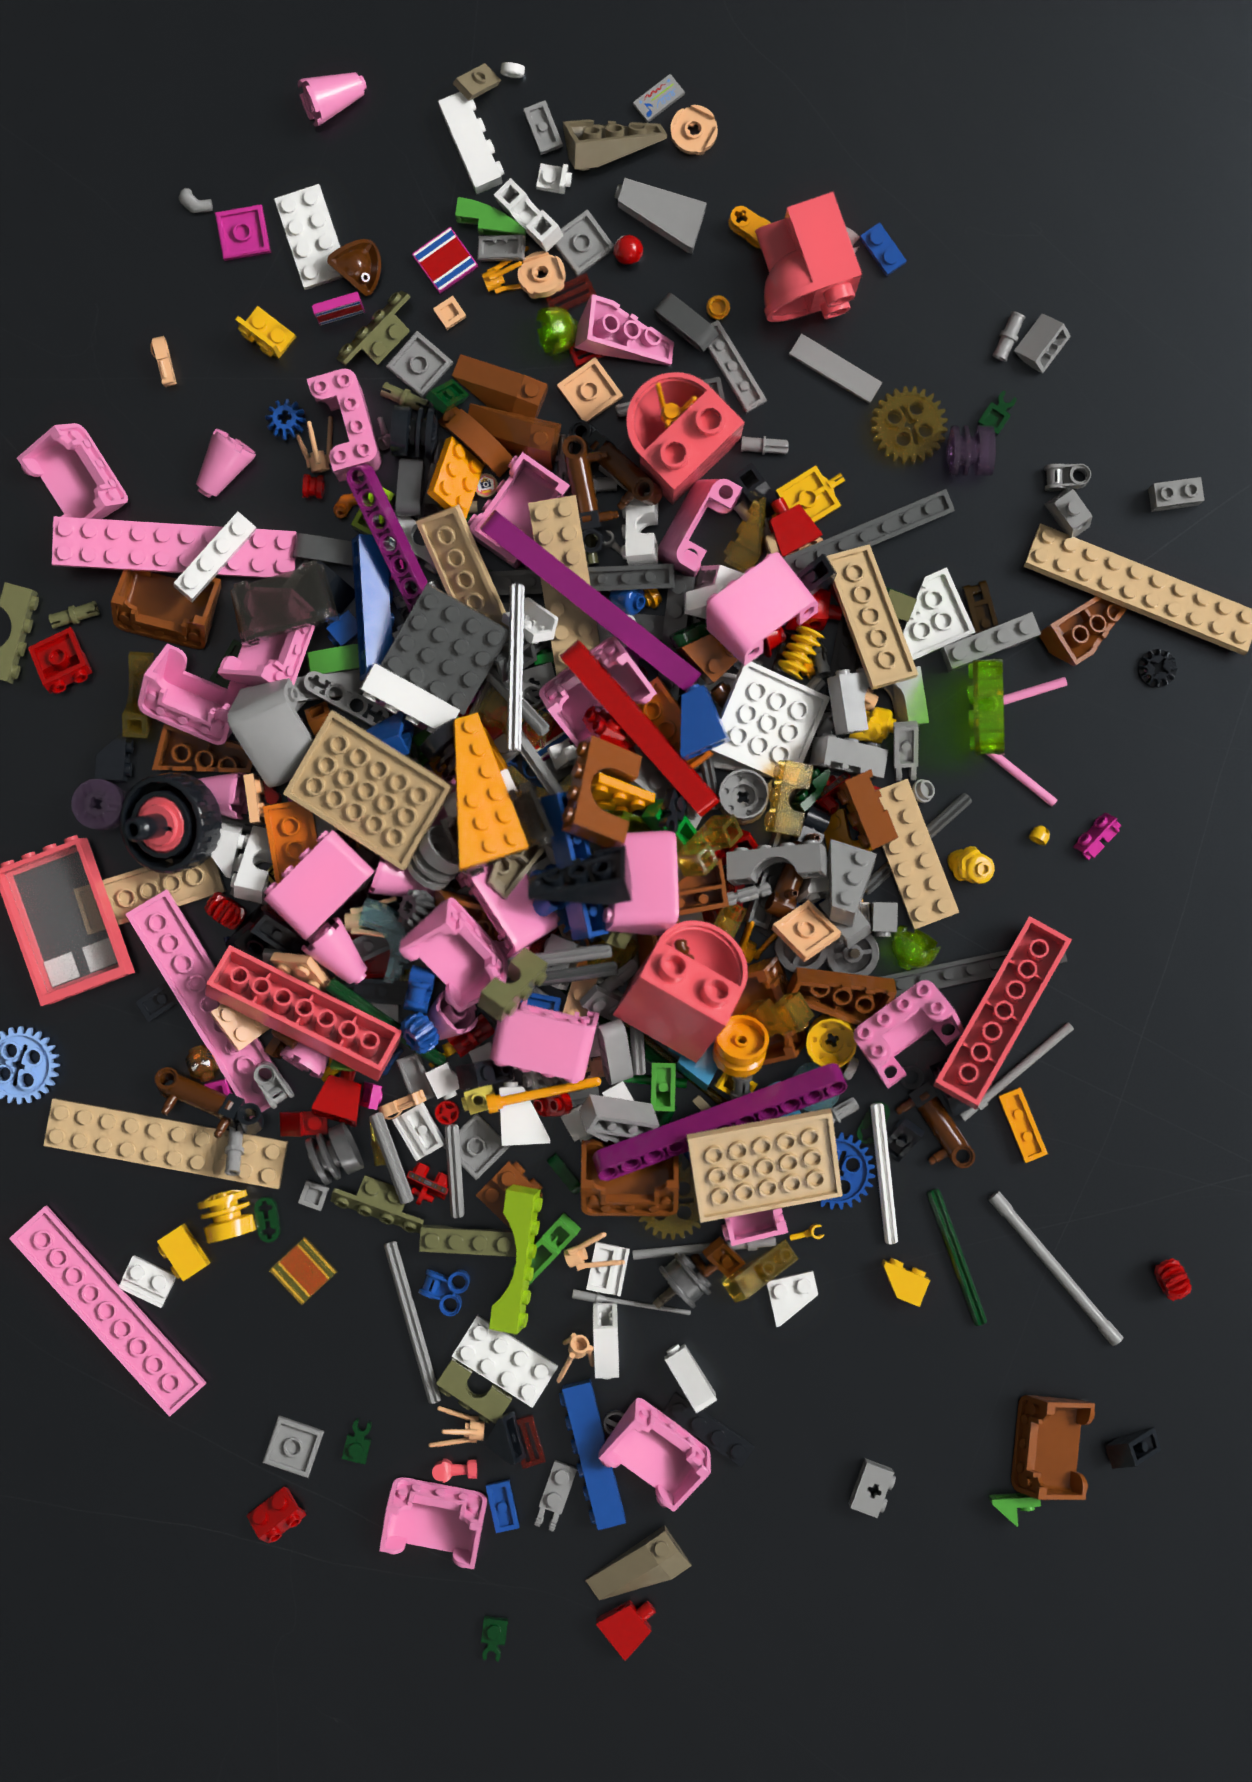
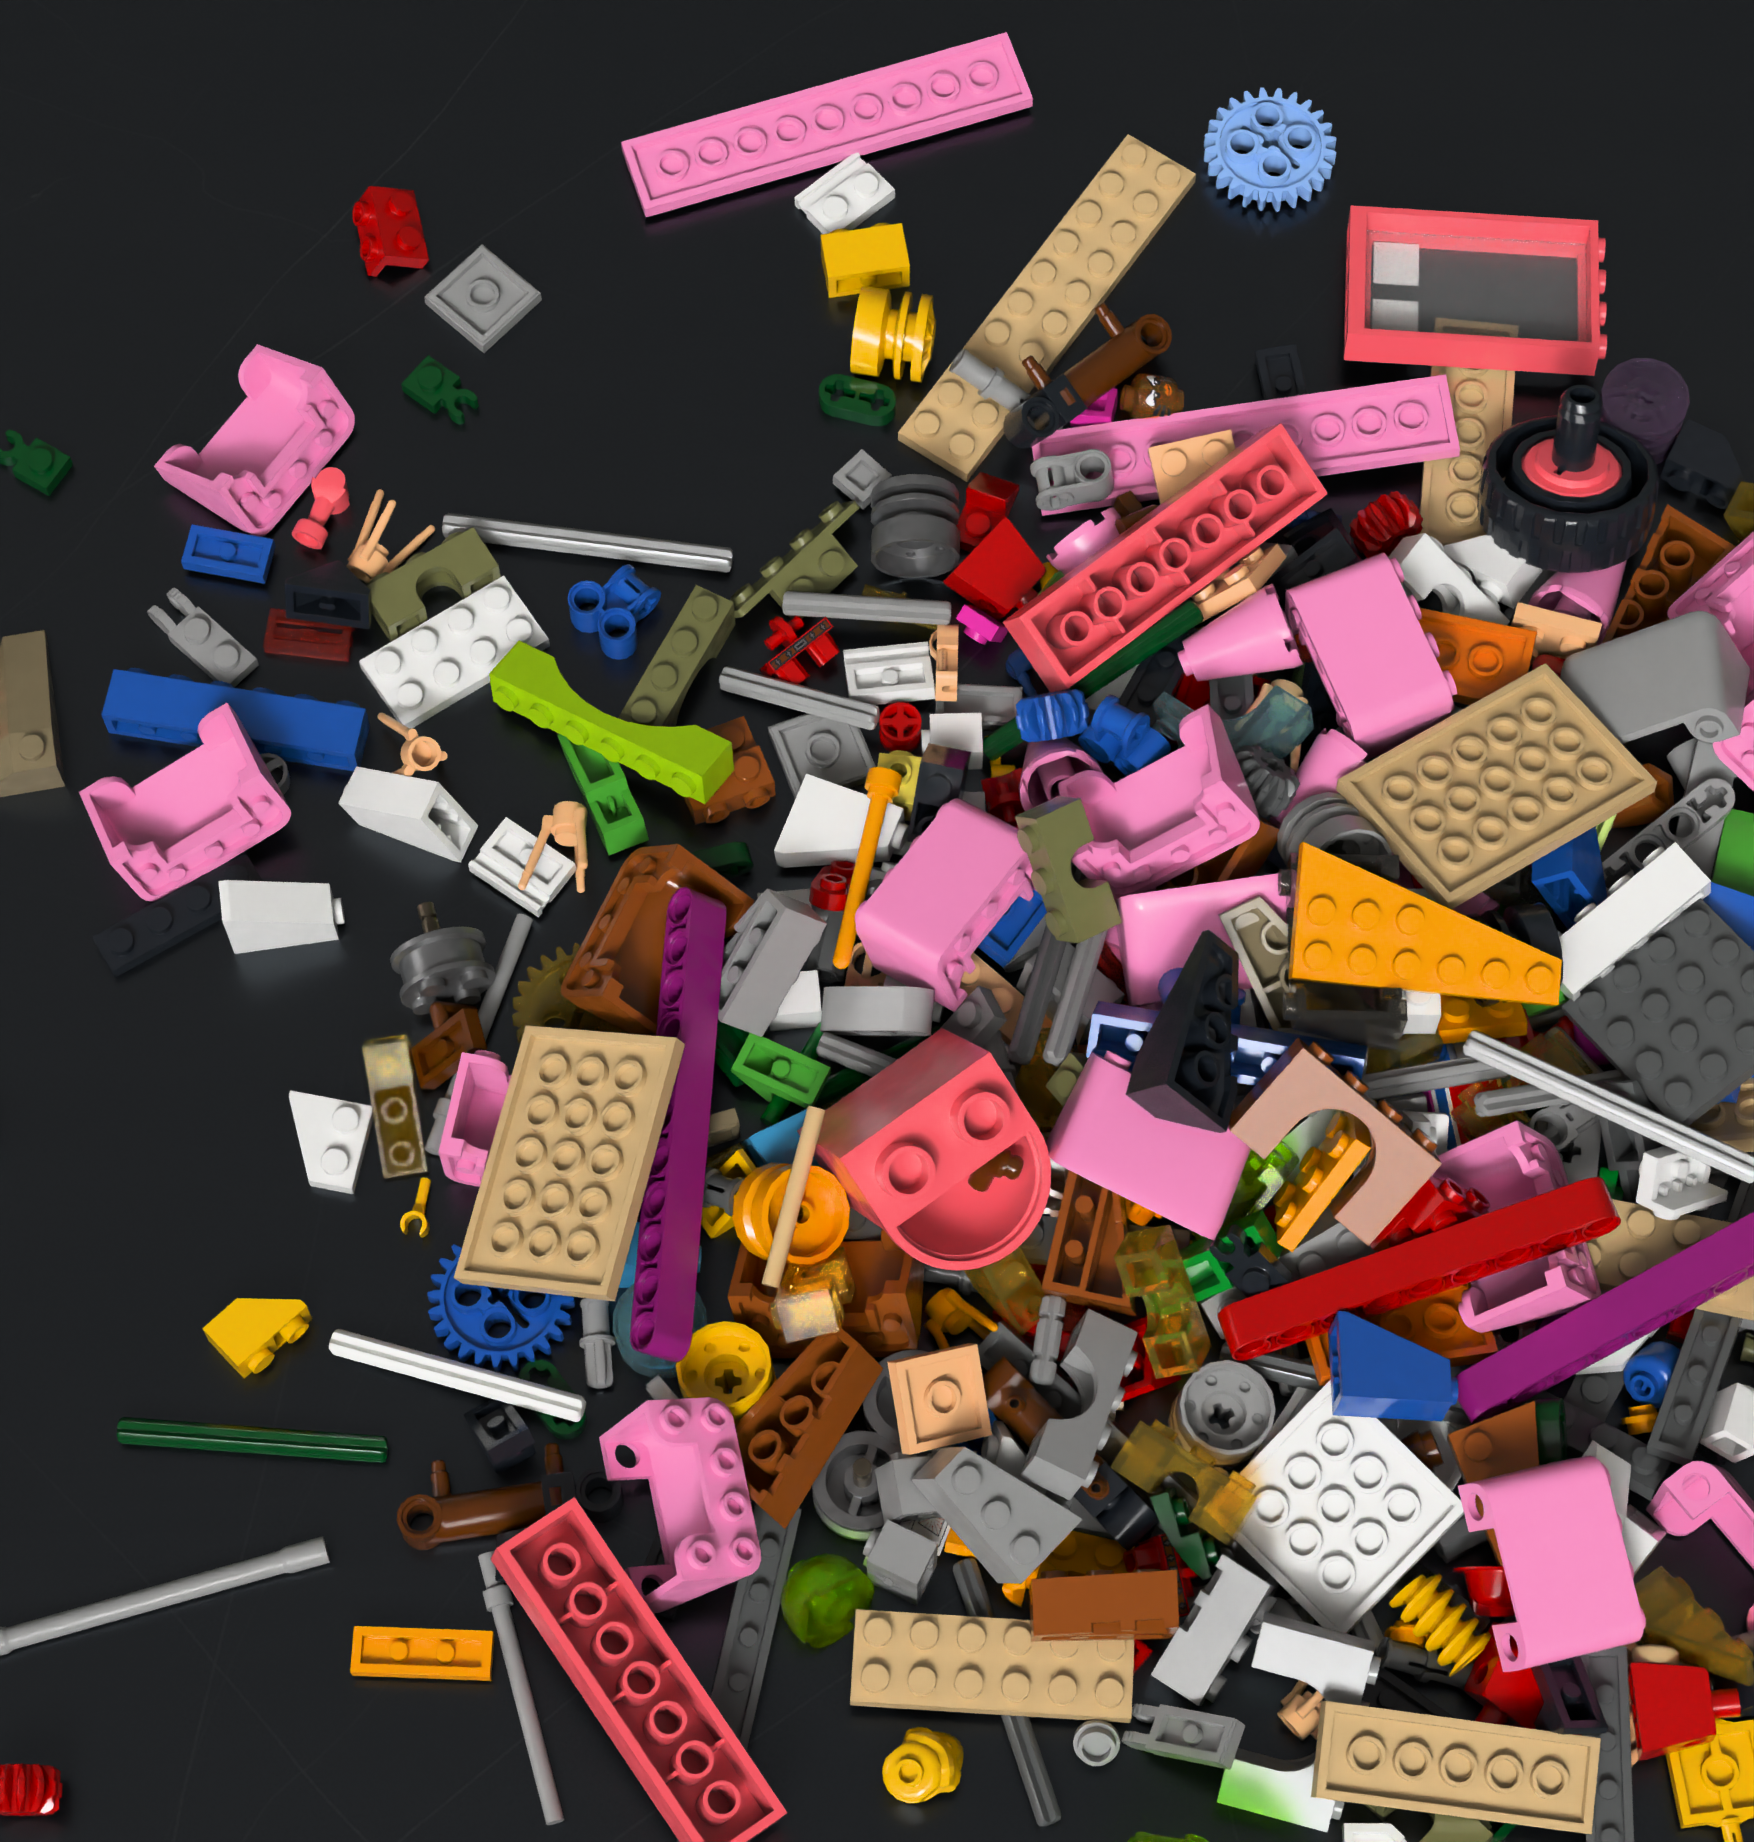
camera: 115 degrees right, 20 degrees down
clear yellow tile [270,1237,338,1305] -> none
light grey piece [572,1289,691,1315] -> none
yellow head [849,707,897,744] -> none
none -> tan piece [761,1106,825,1288]

